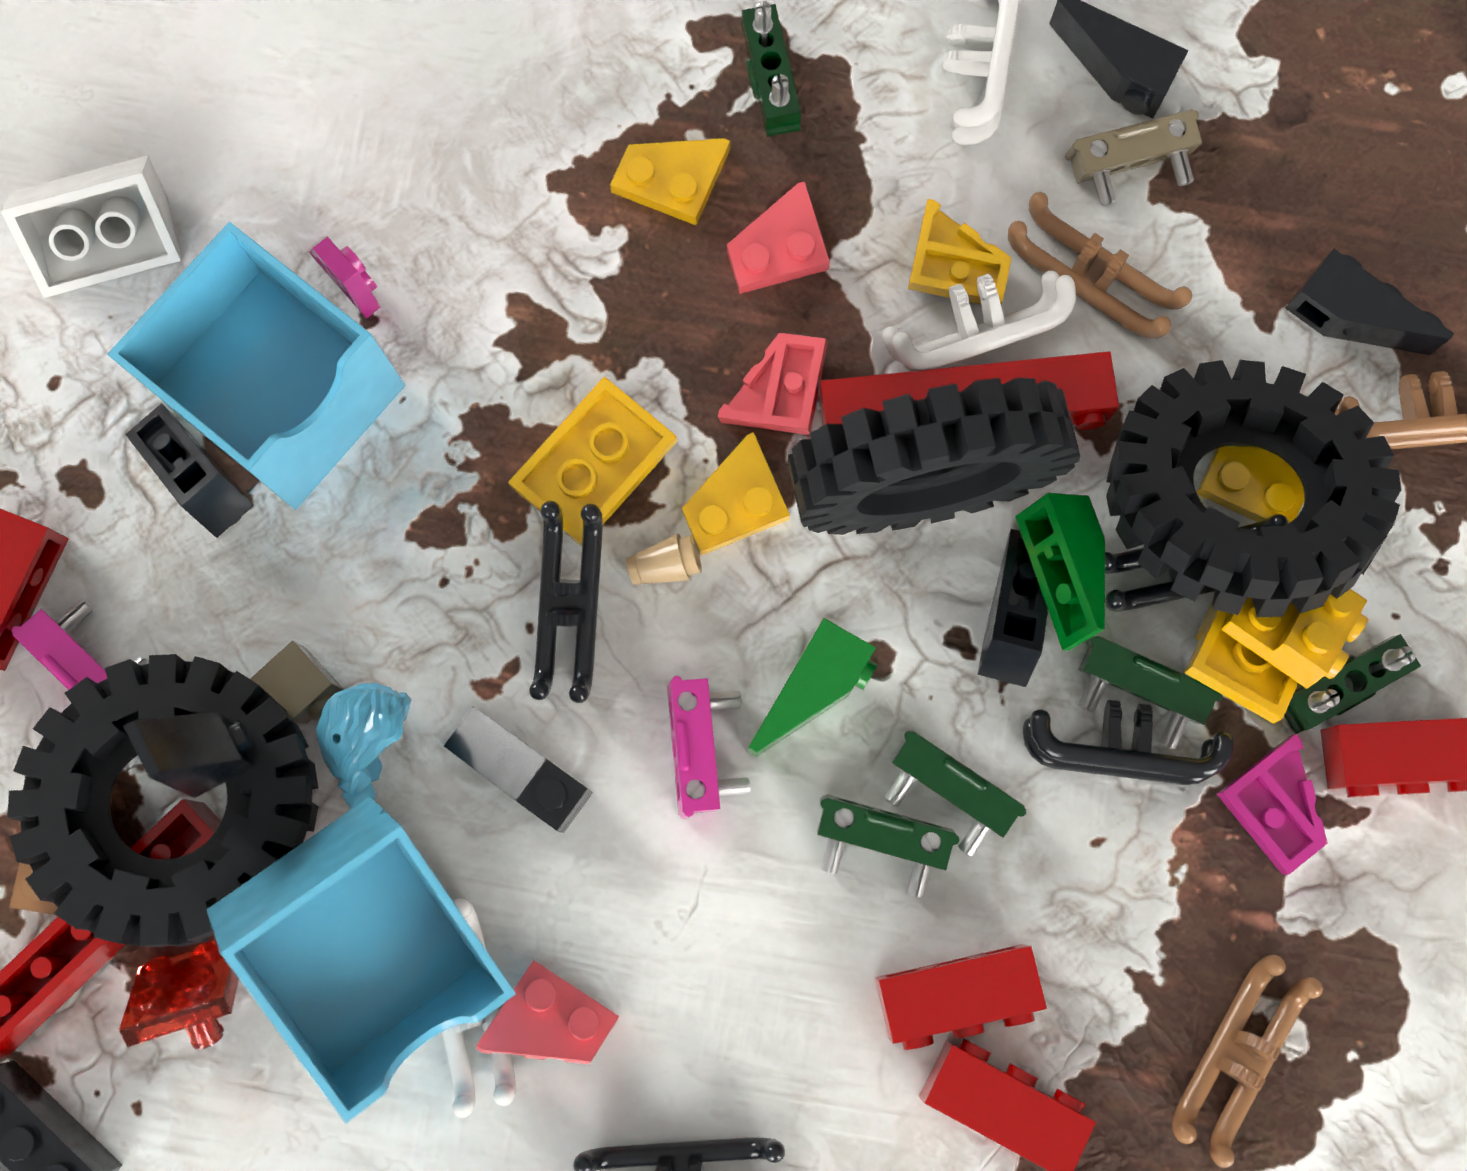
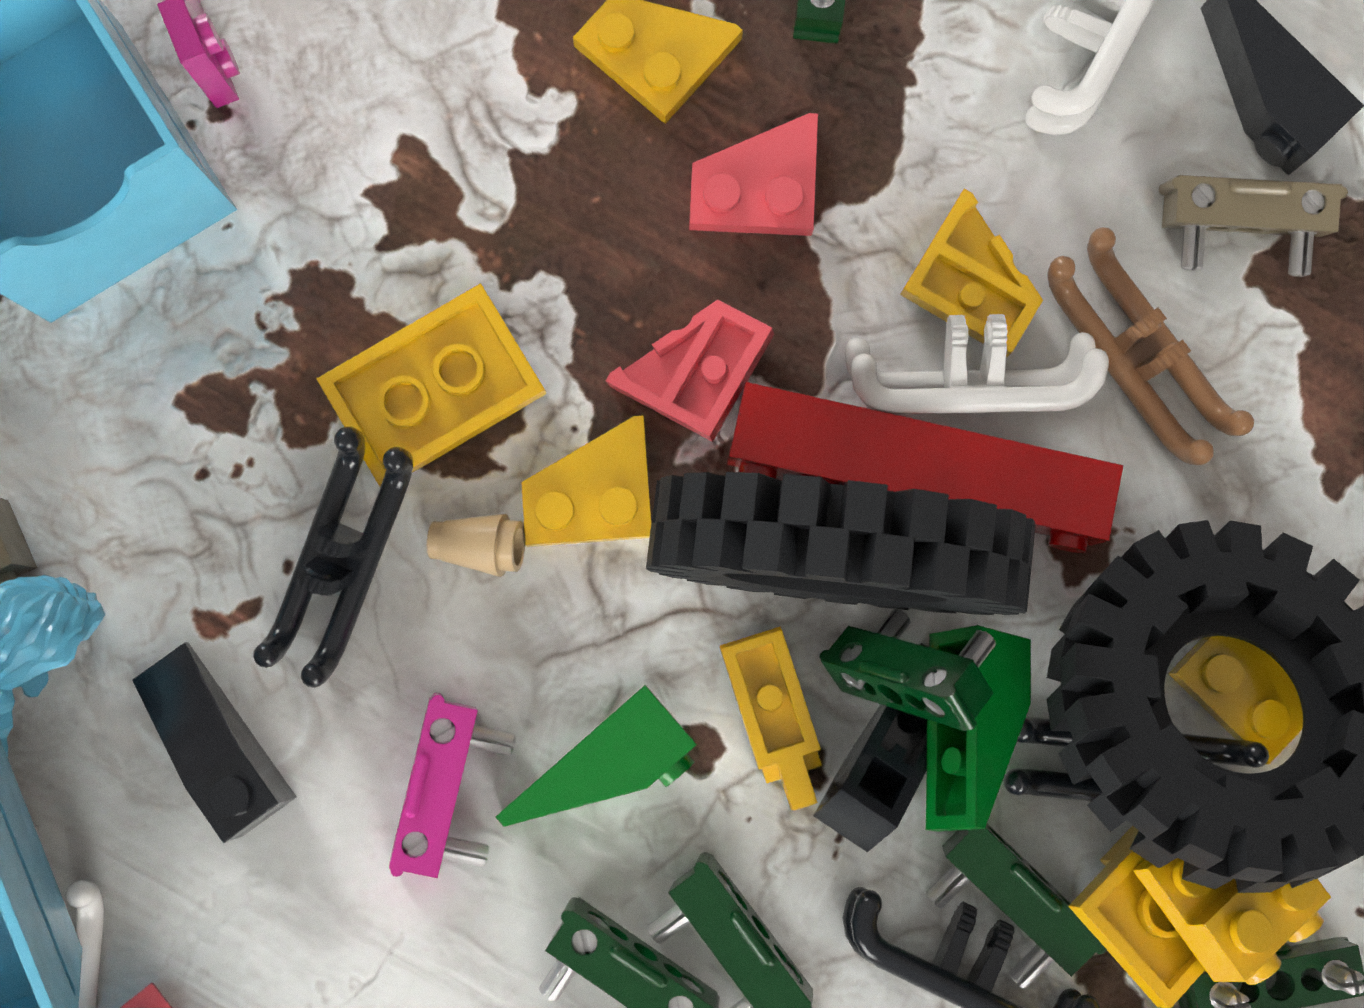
camera: 10 degrees right, 5 degrees up
none -> yellow hinge [719,626,822,811]
none -> dark green piece [819,609,996,731]

